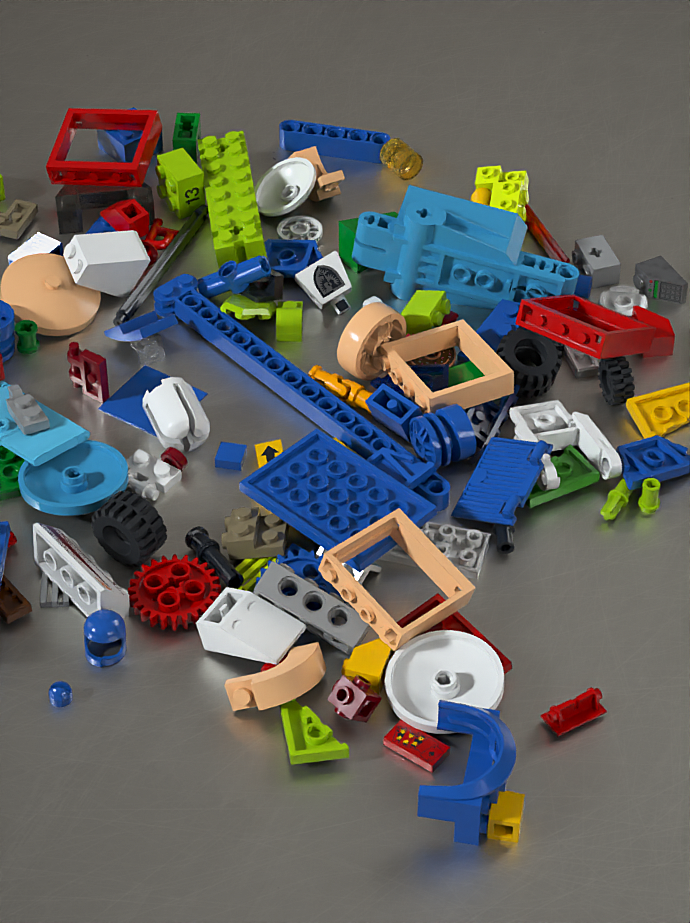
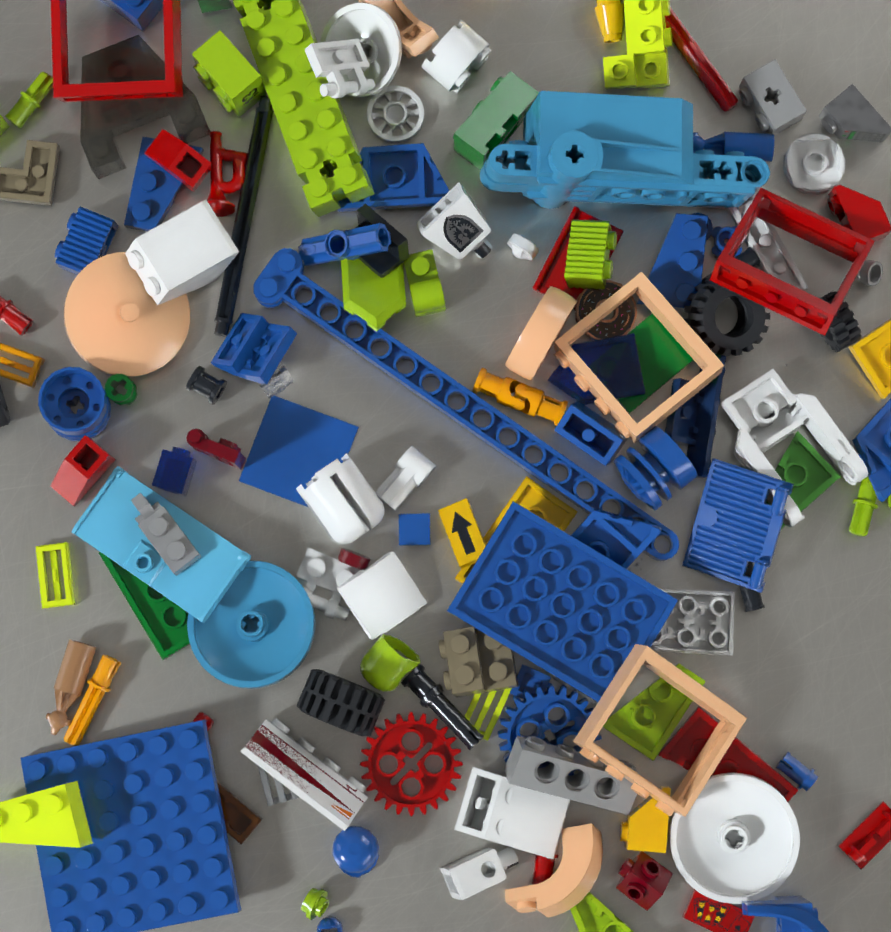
camera: 10 degrees left, 40 degrees up
none -> lime axle [4,72,53,129]
none -> clear blue brick [152,447,197,497]
none -> black bush [186,366,227,405]
none -> lime plate [301,888,329,920]
none -> white plate [305,39,375,99]
none -> white slope [337,551,427,640]
none -> lime helmet [360,634,421,692]
none -> white piece [375,446,436,511]
none -> white brick [421,20,491,93]
none -> white torso [440,847,519,900]
none -> lime wing [603,663,706,761]
none -> blue pin [775,752,818,791]
none -> light grey hinge [857,260,883,286]

